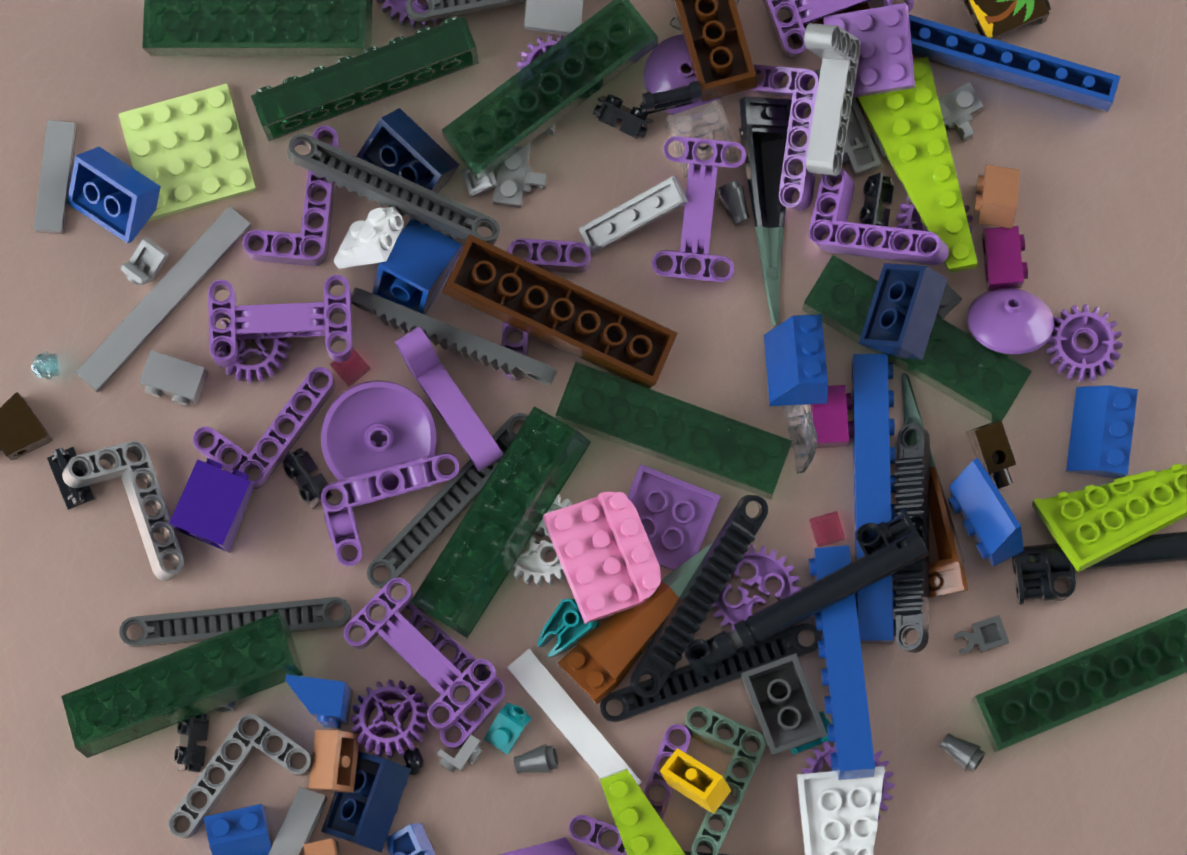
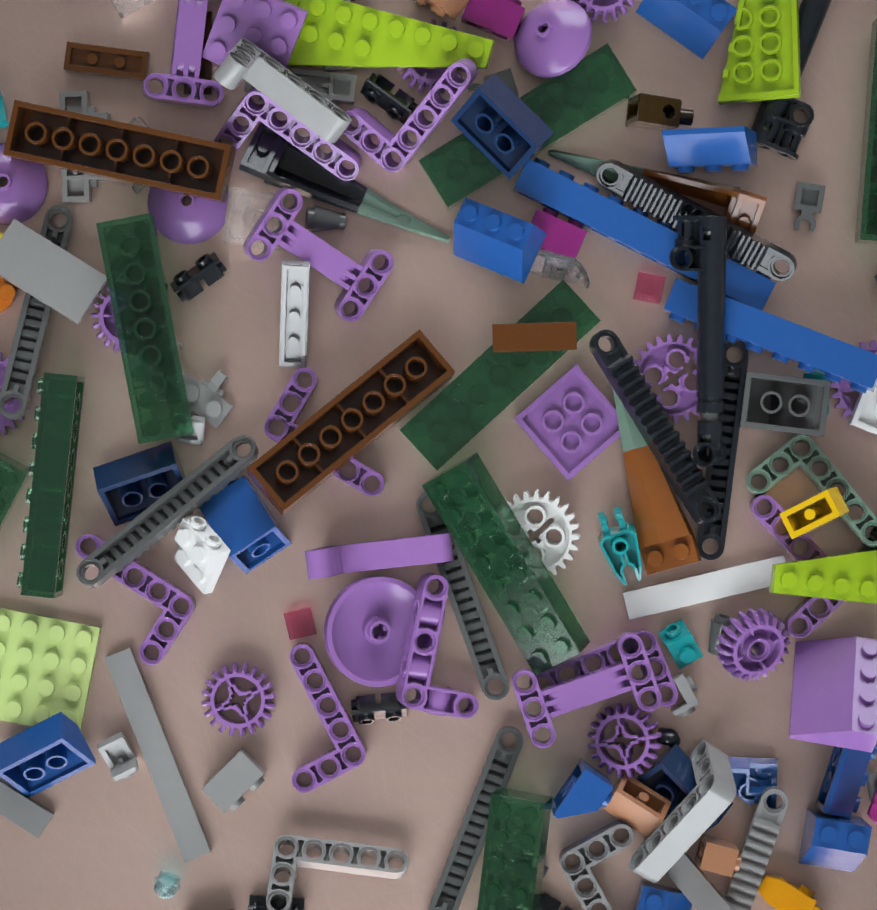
camera: 70 degrees left, 10 degrees up
dark purple slope [169,458,254,553] -> none
medium lavender beam [208,275,353,367] -> none
dark grey gear [351,288,557,385] -> none
bright pink plate [542,492,661,624] -> none
black plate [640,81,702,116] -> none
none -> reddish brown tile [492,322,577,353]
none -> light grey beam [629,741,736,883]
none -> medium lavender gear [716,607,791,681]

